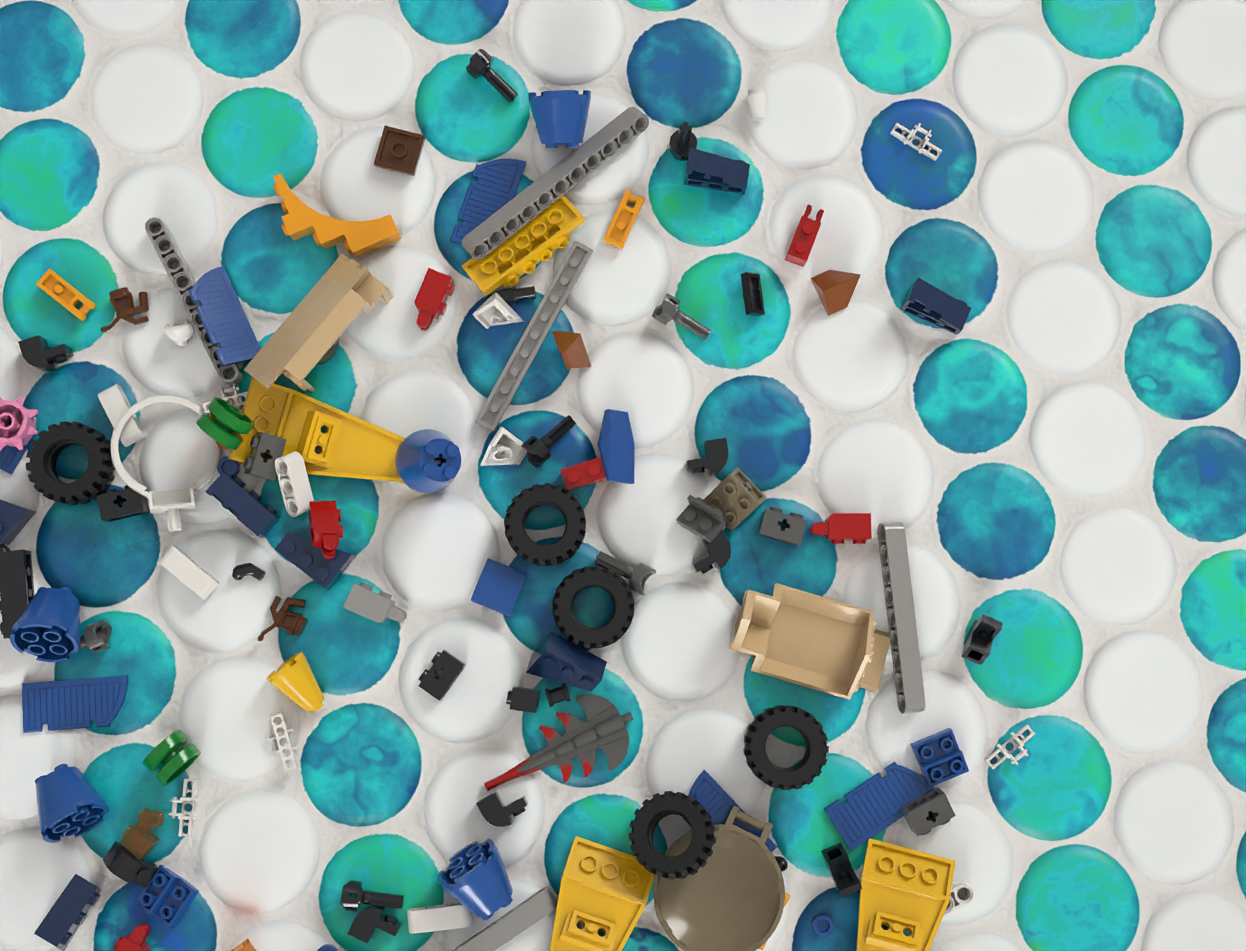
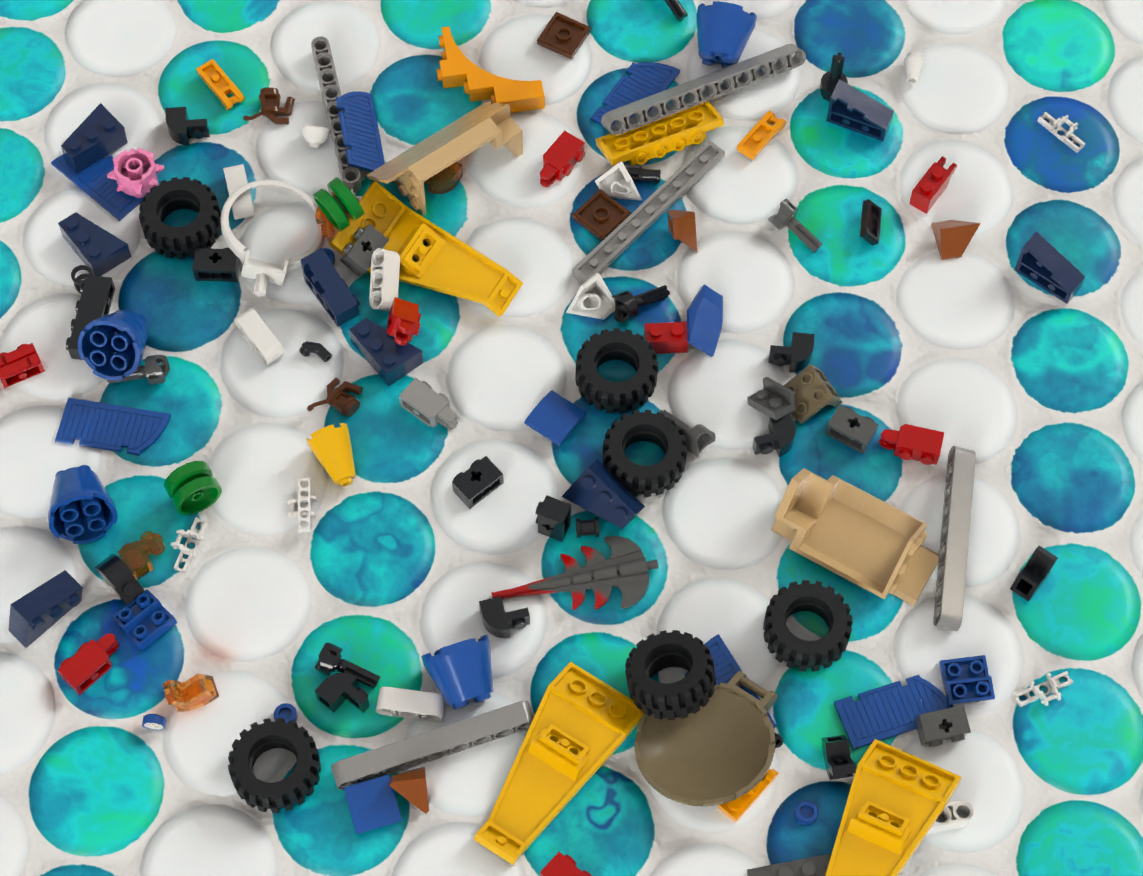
camera: 20 degrees right, 20 degrees down
blue cone [395,429,461,493] -> none
none -> reddish brown plate [572,189,631,241]

